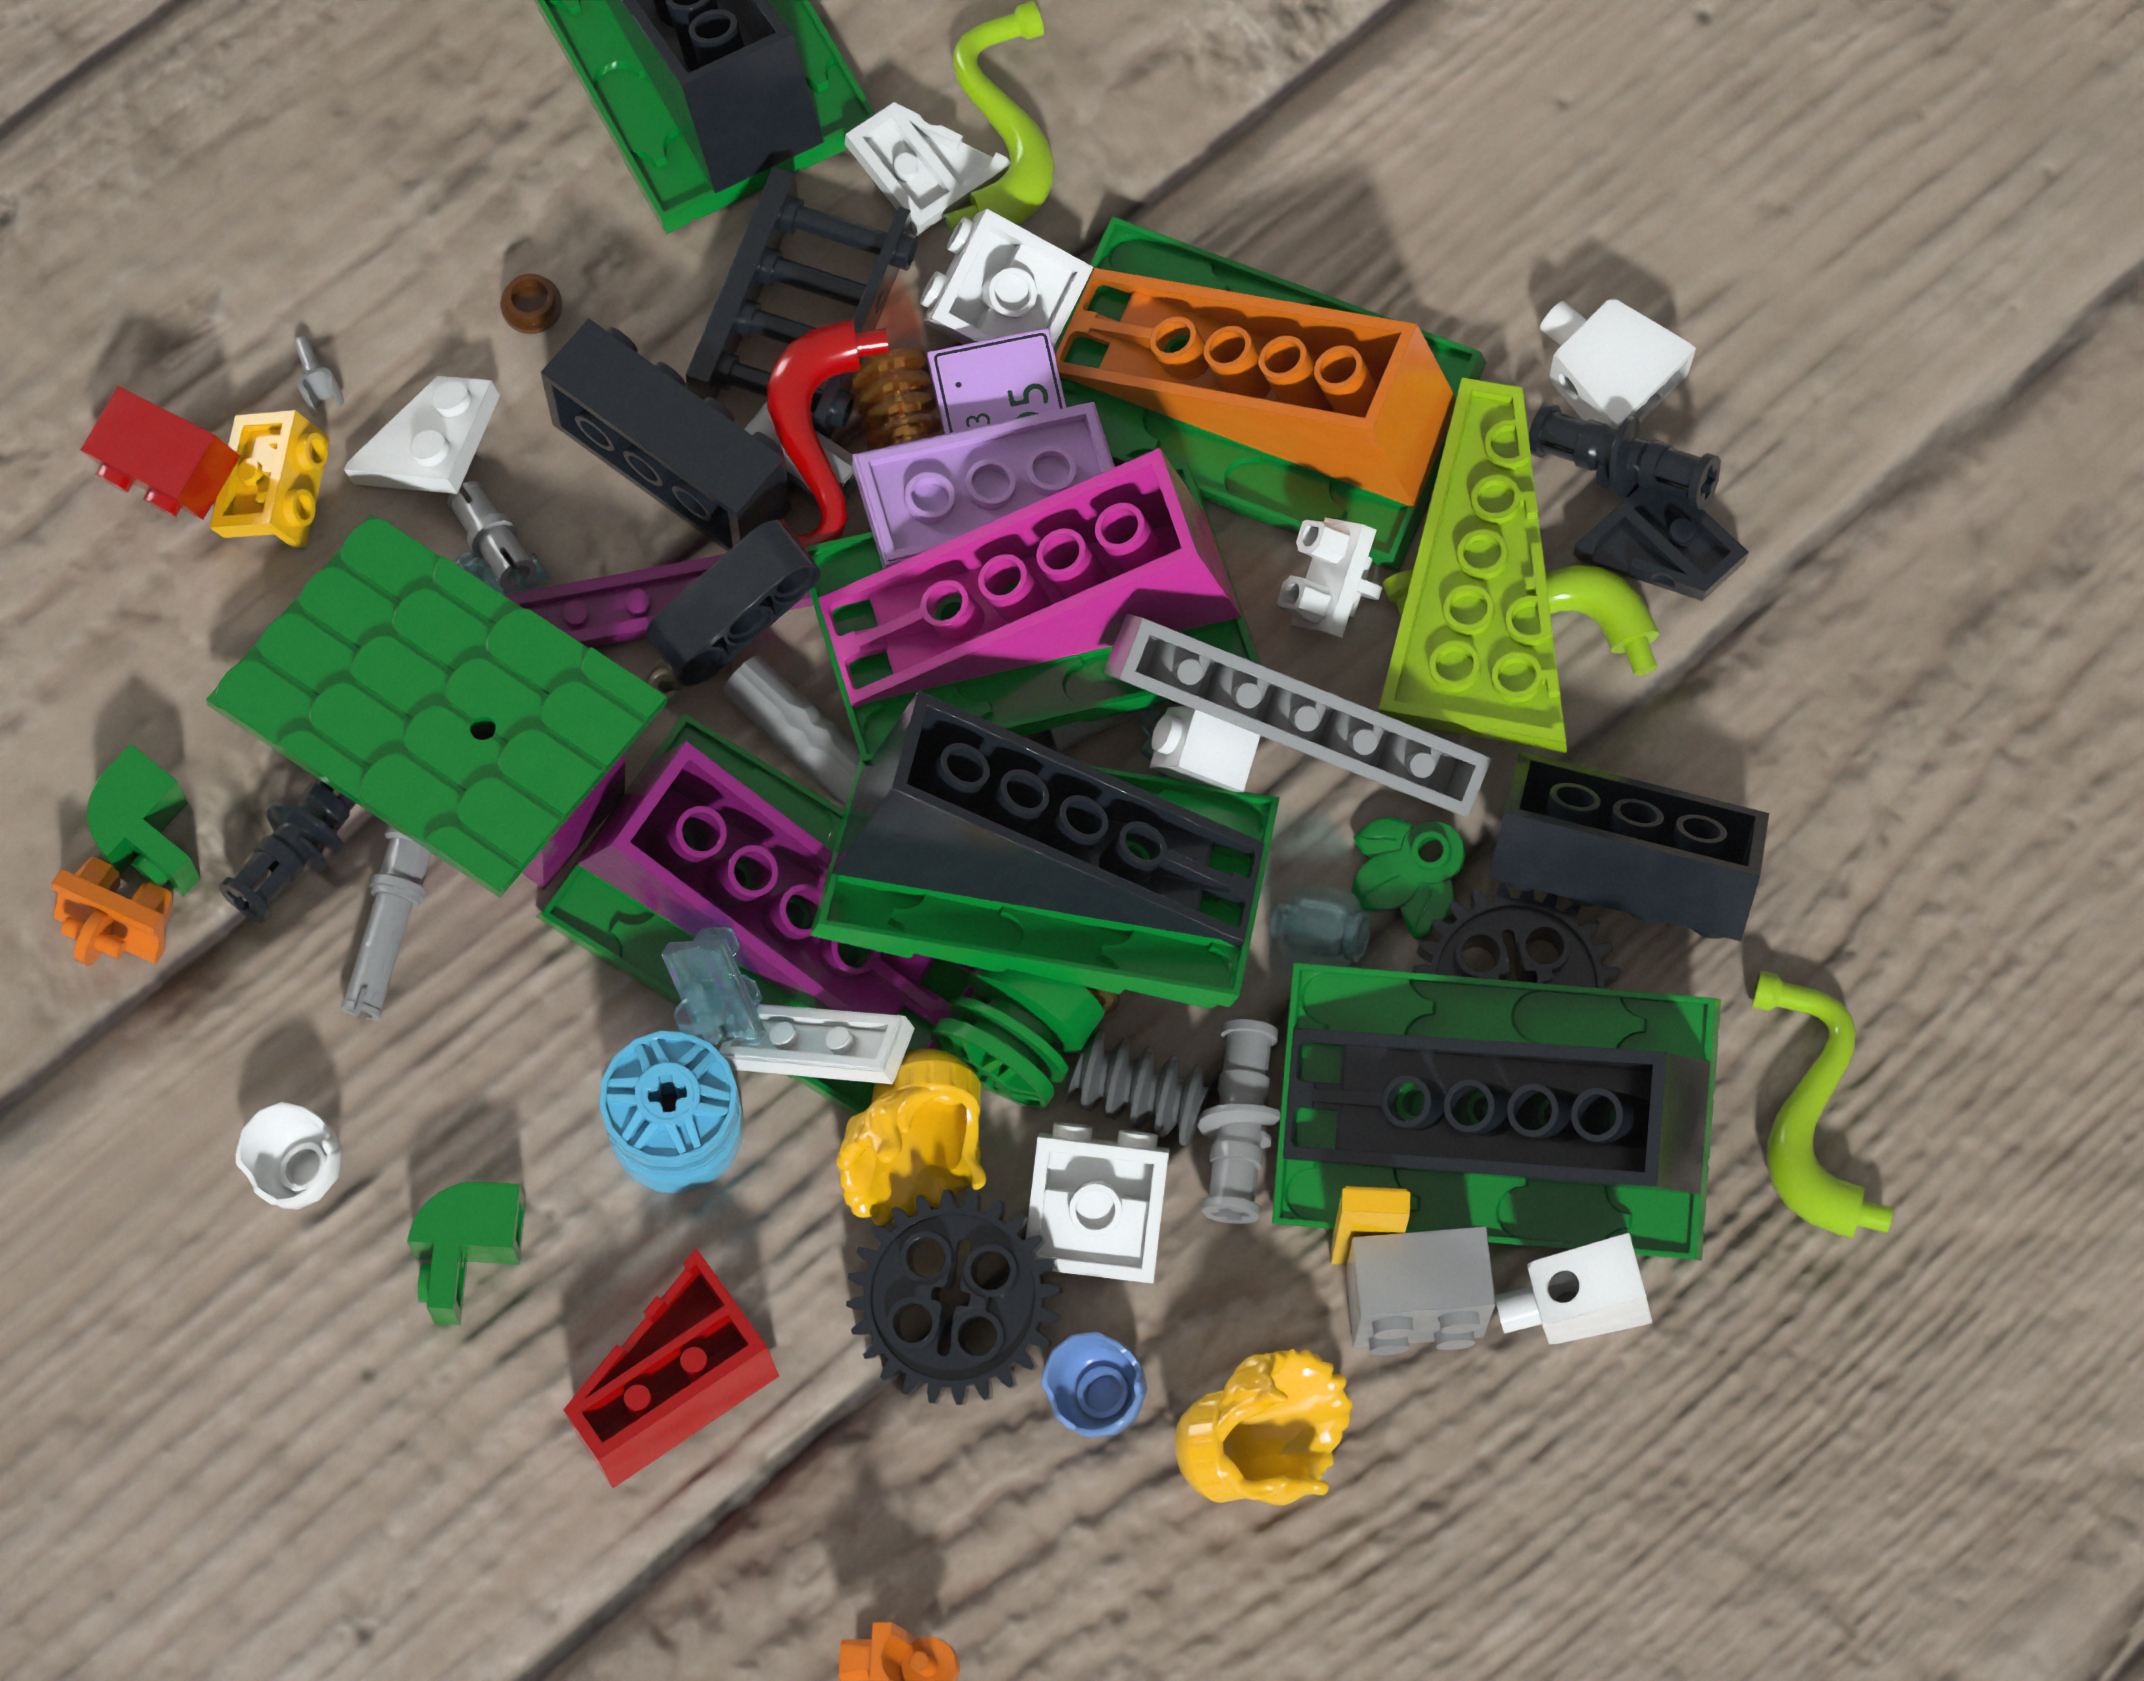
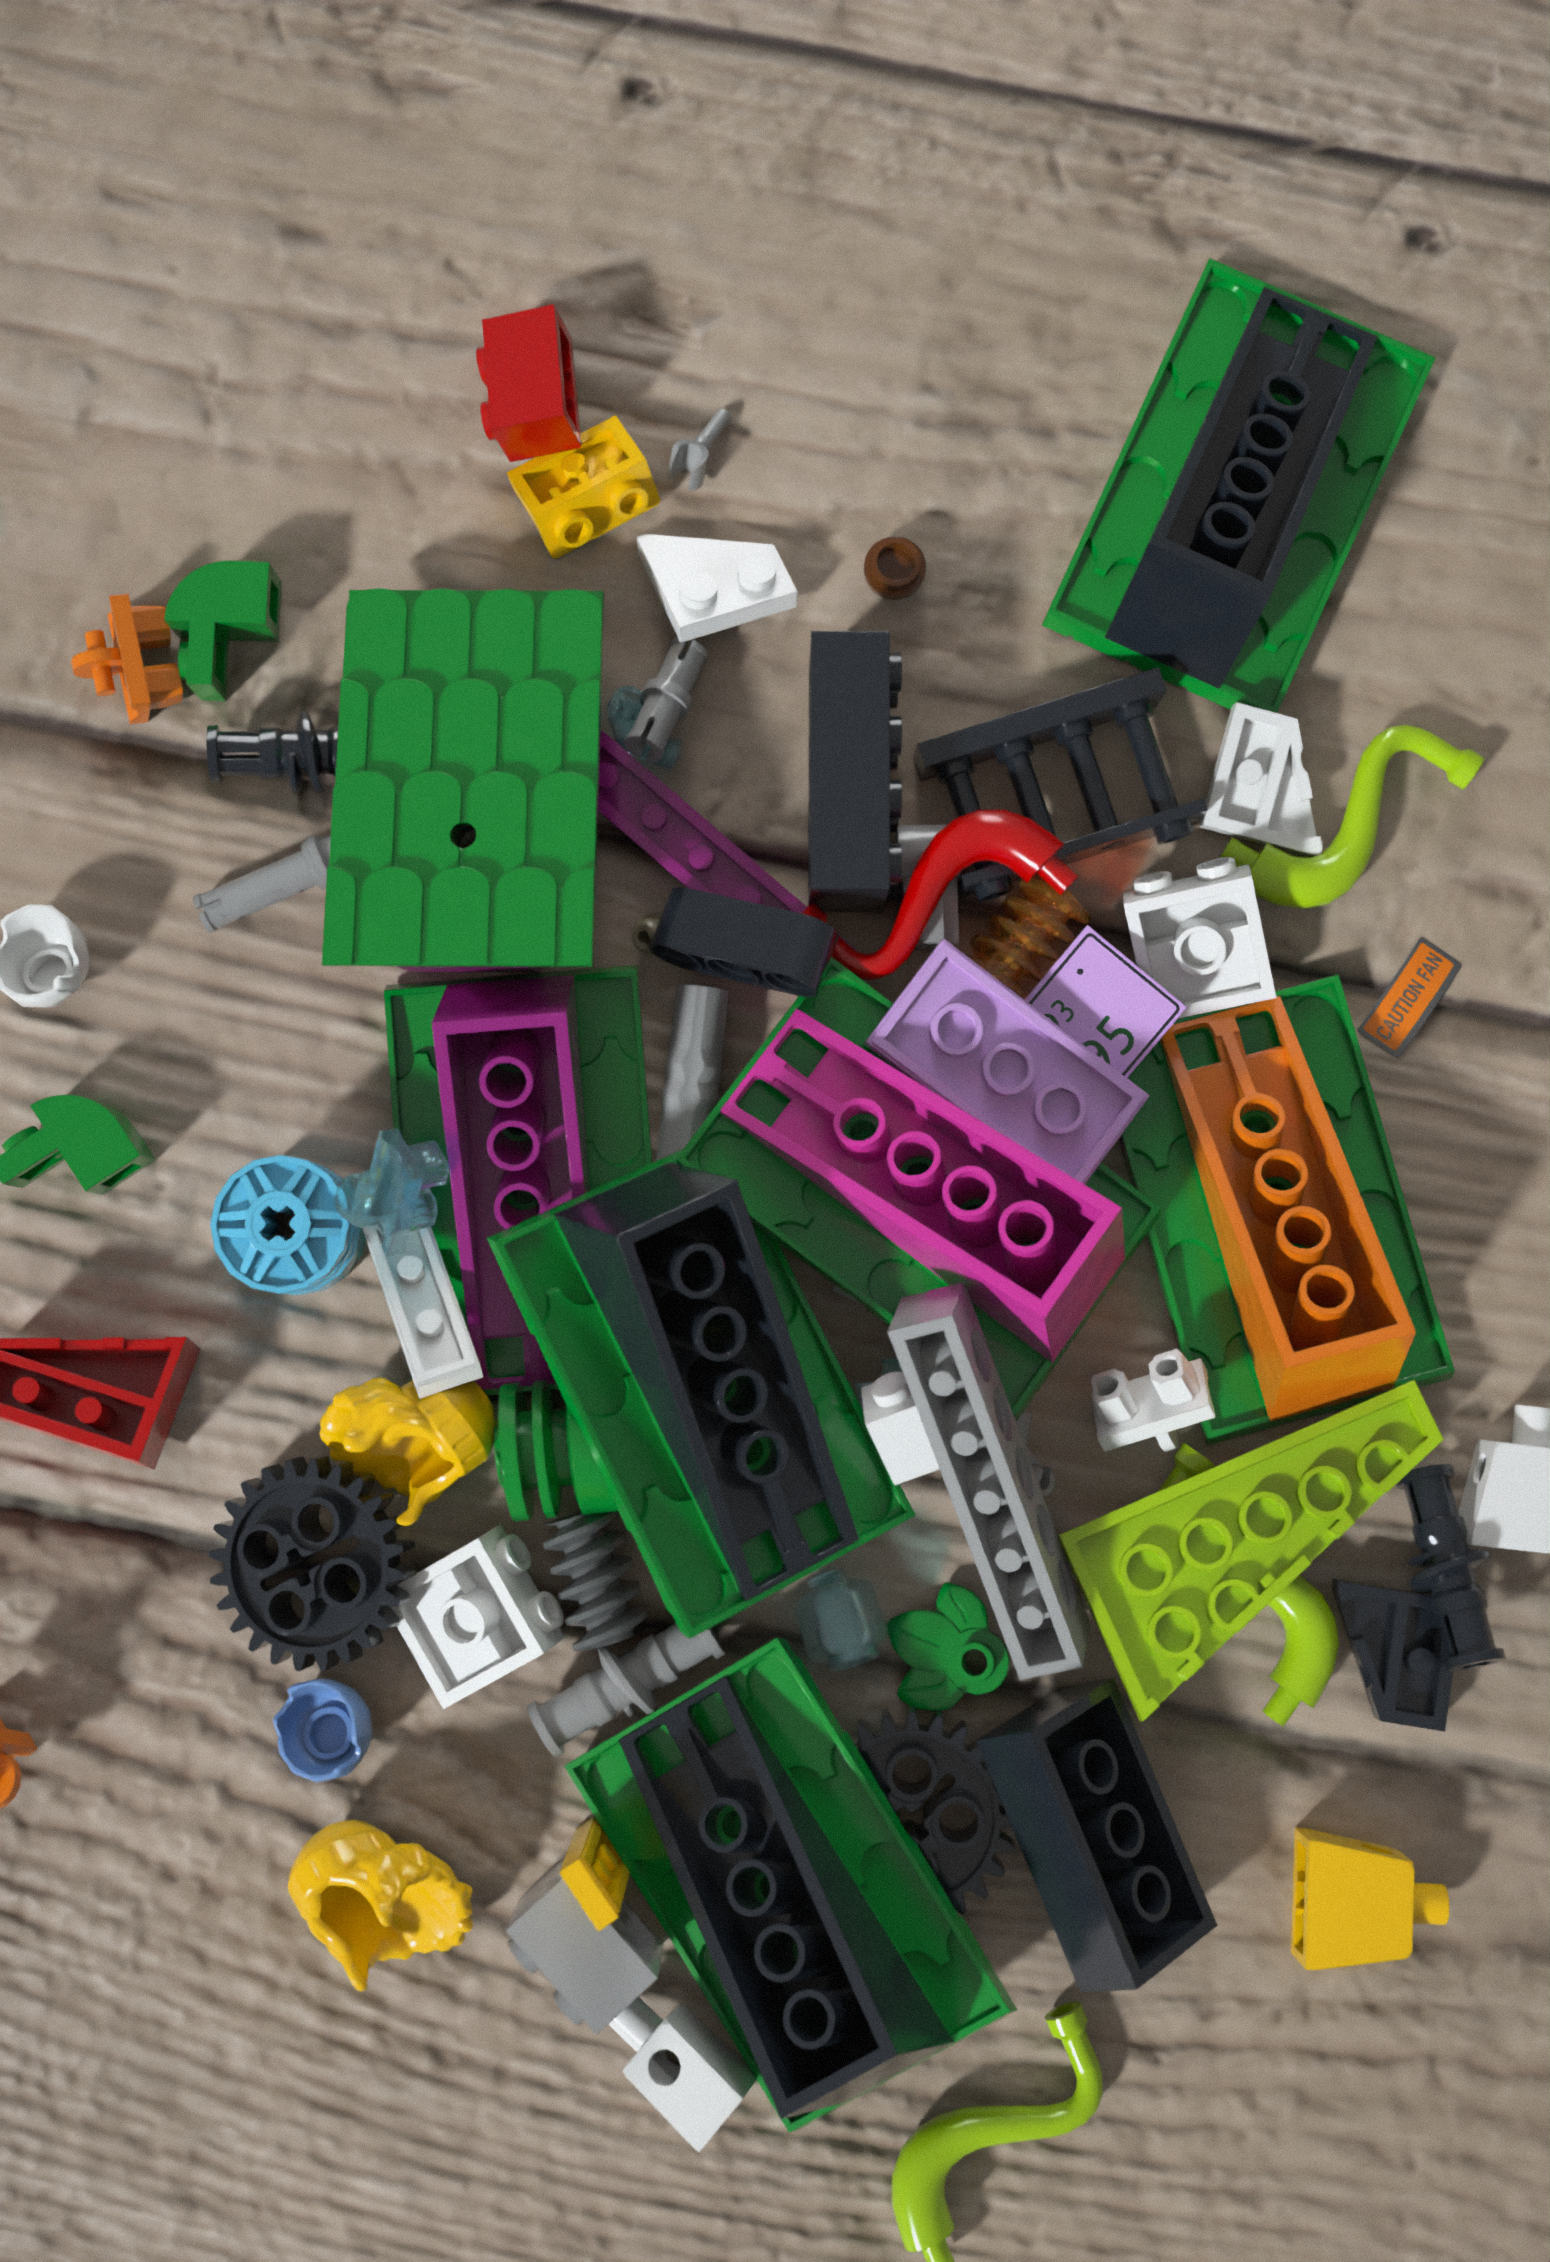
camera: 50 degrees right, 15 degrees up
none -> yellow torso [1291,1827,1449,1970]
none -> orange sticker [1358,937,1461,1058]

